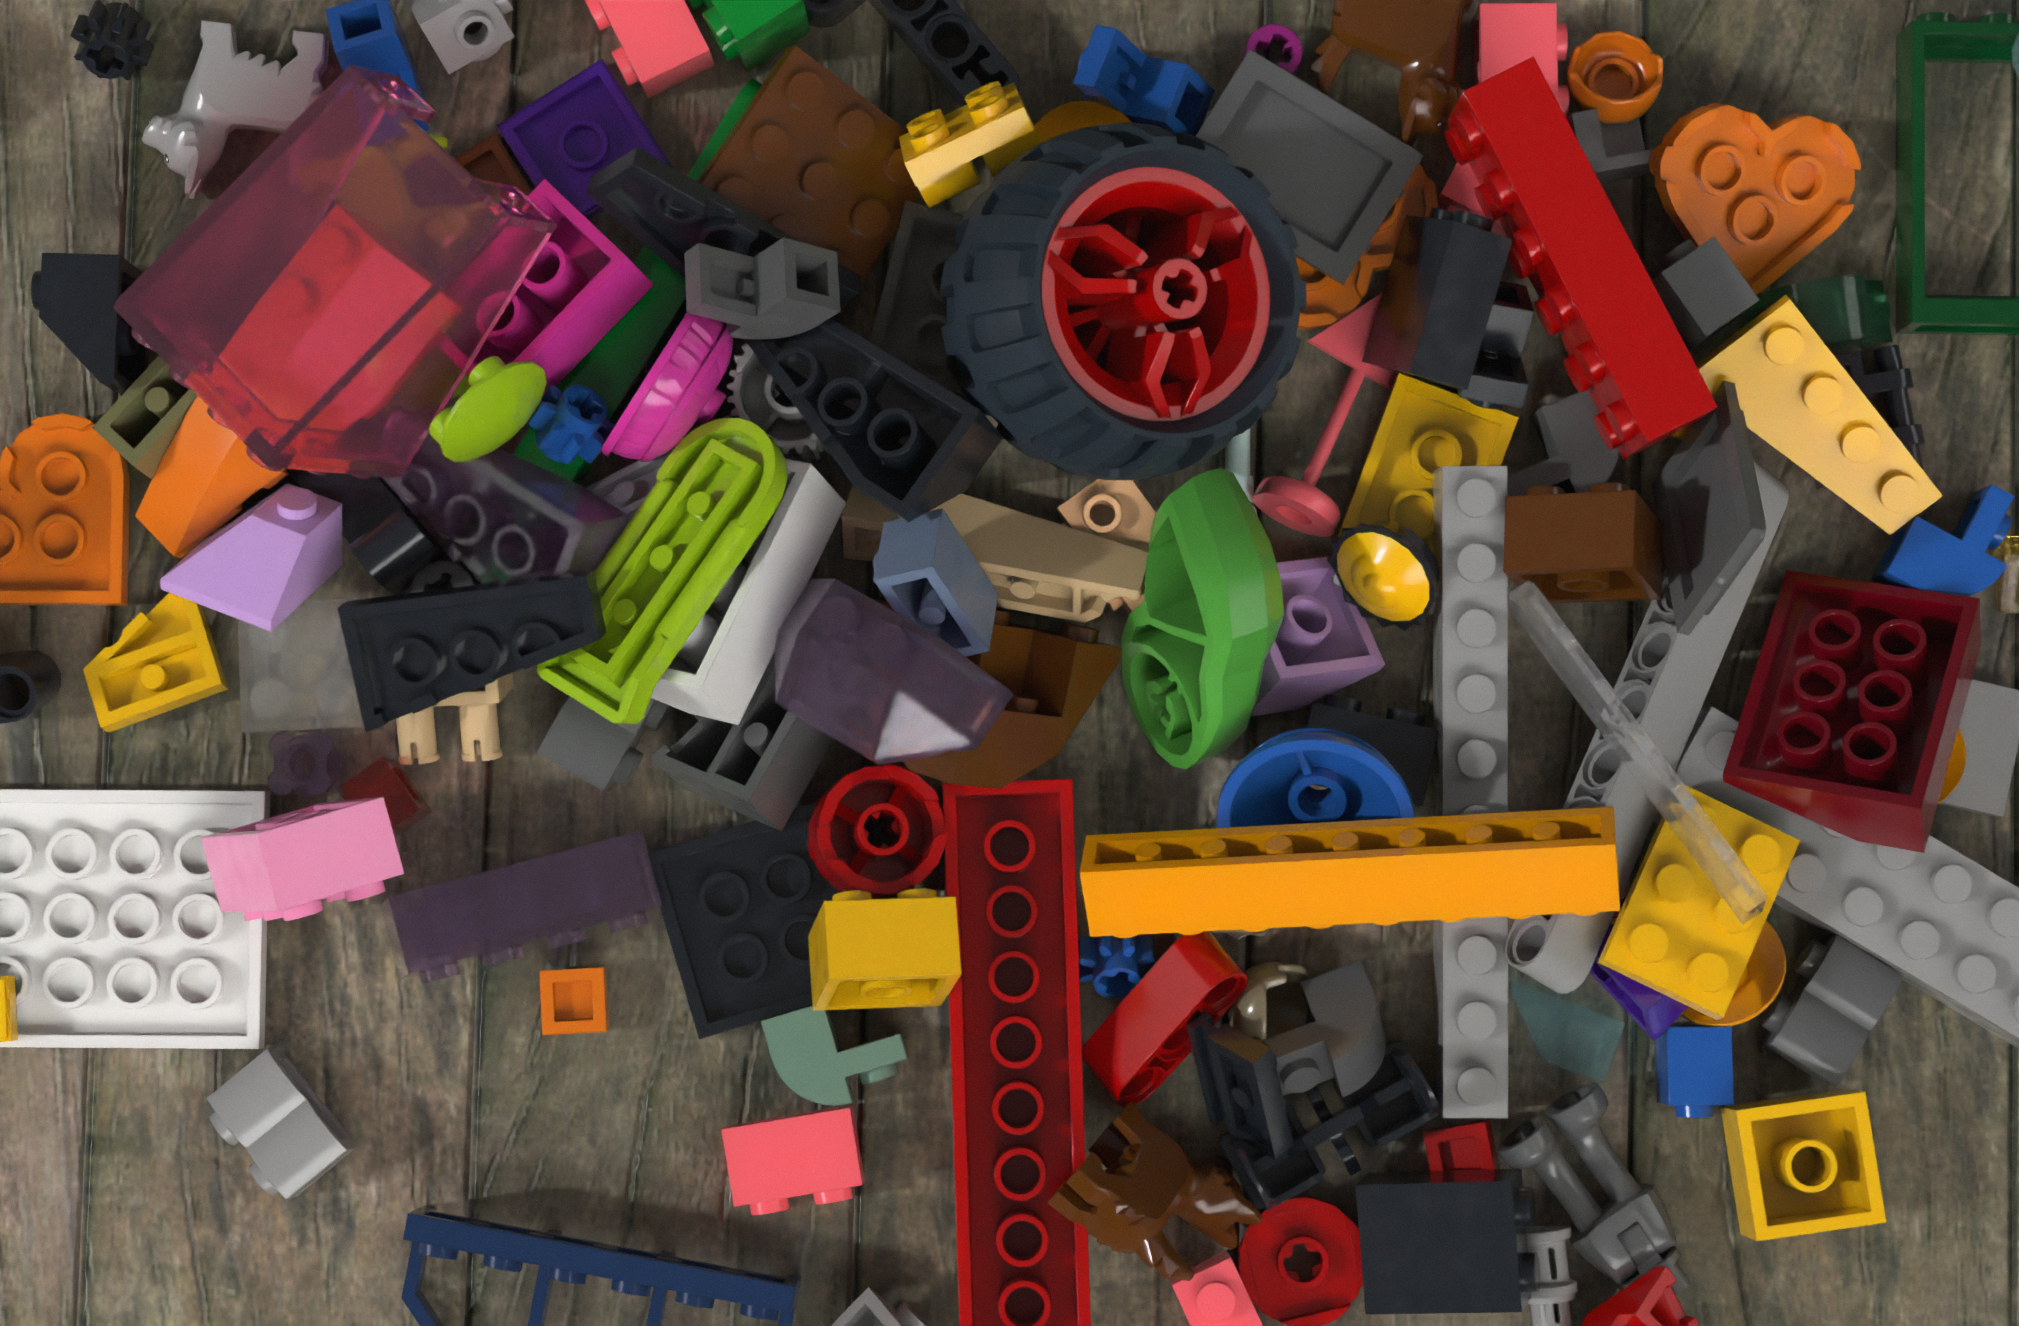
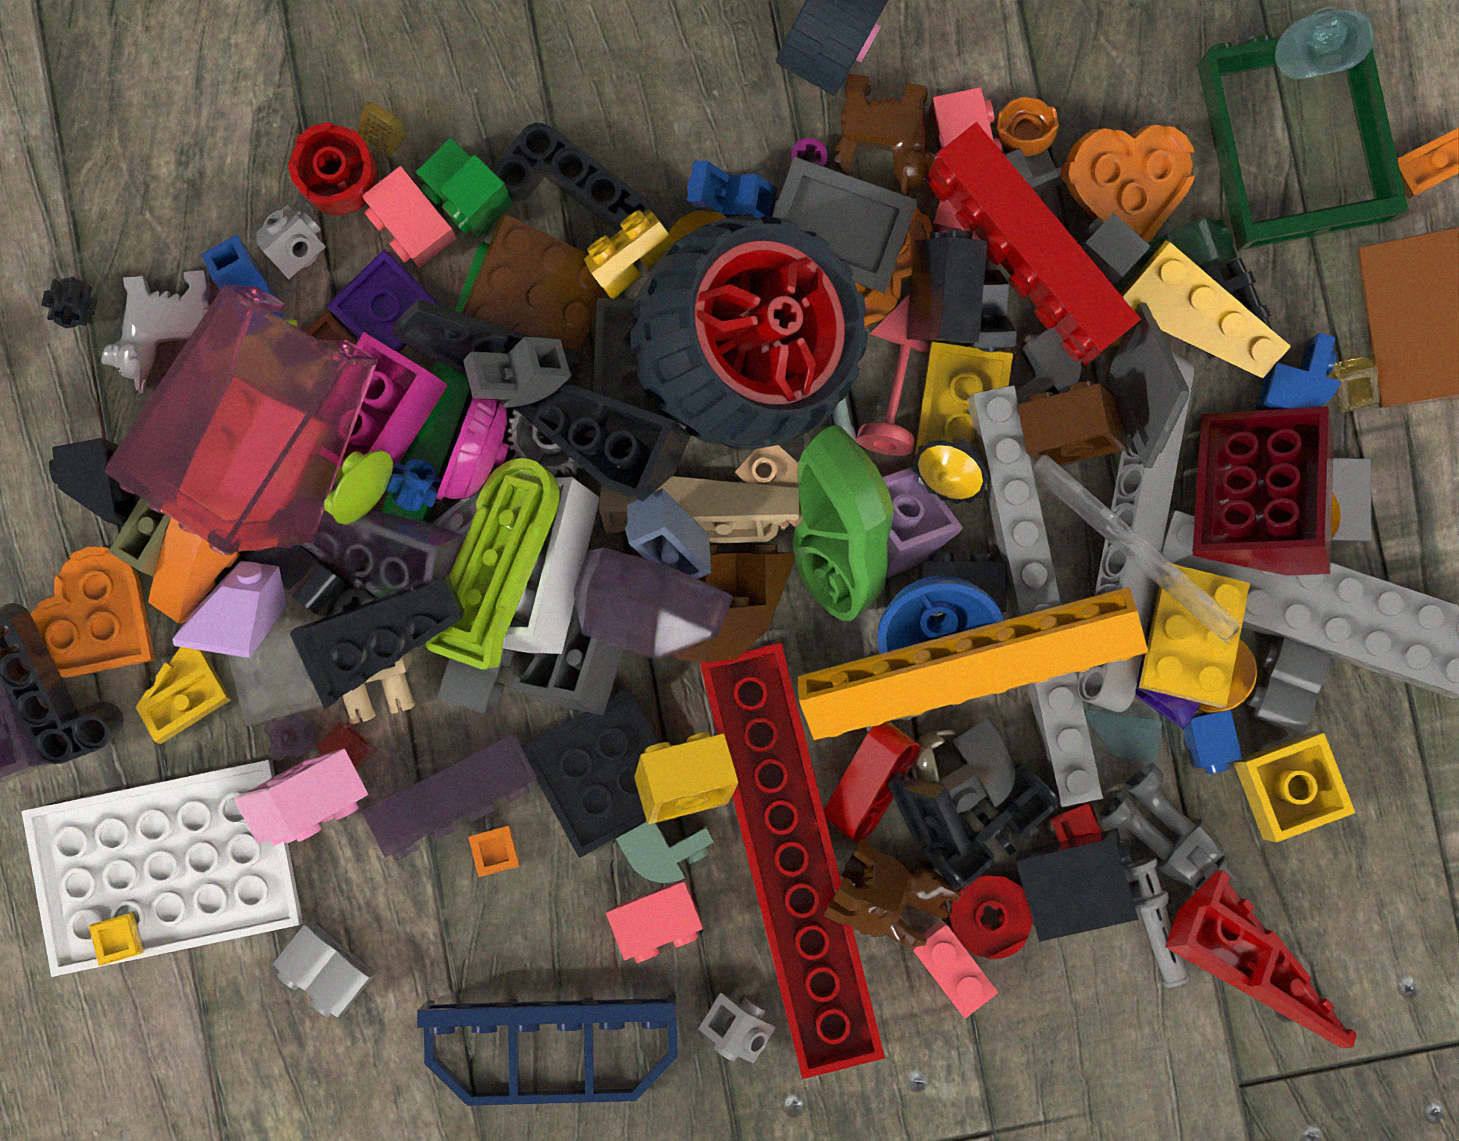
camera: 15 degrees left, 0 degrees up
red brick [807,765,947,899] -> none
blue gear [1078,935,1155,999] -> none

